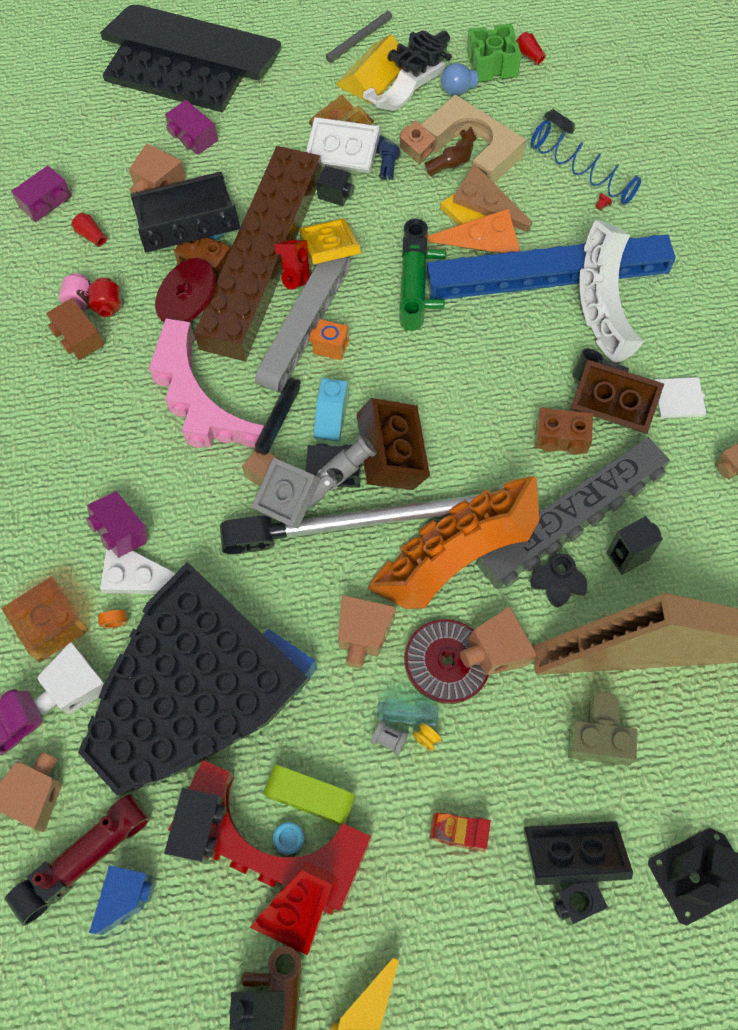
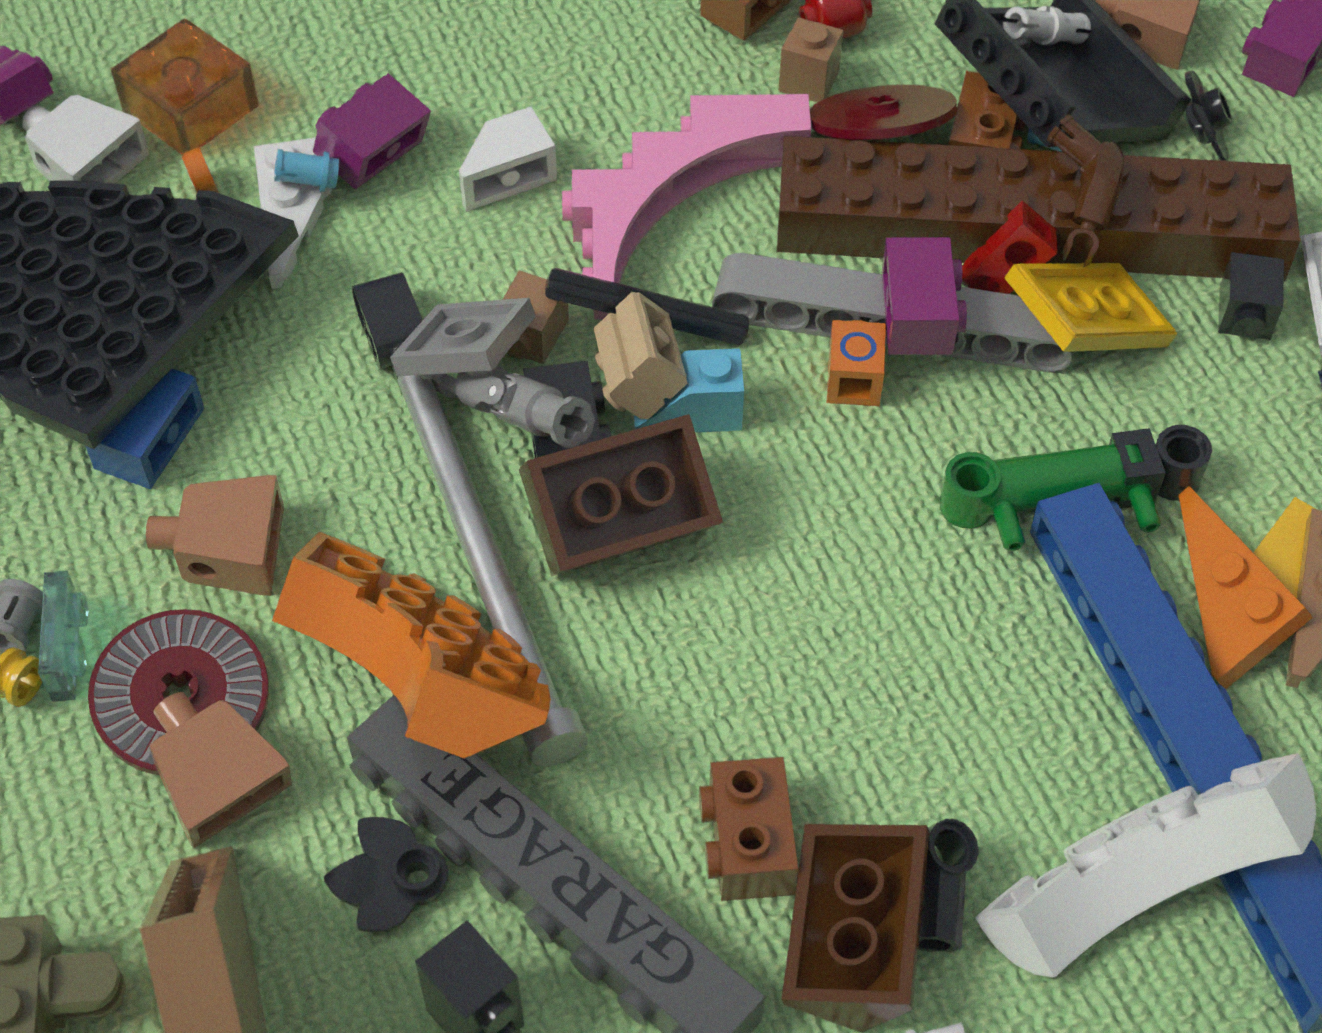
camera: 75 degrees right, 10 degrees down
none -> medium azure pin [274,149,339,192]
none -> white slope [459,106,557,212]
none -> tan brick [594,292,688,419]
none -> medium nougat brick [778,18,843,102]
none -> magenta brick [881,237,967,355]
none -> white pin [1003,6,1091,45]
none -> reddish brown arm [1047,114,1124,267]
none -> black plate [1185,70,1233,161]

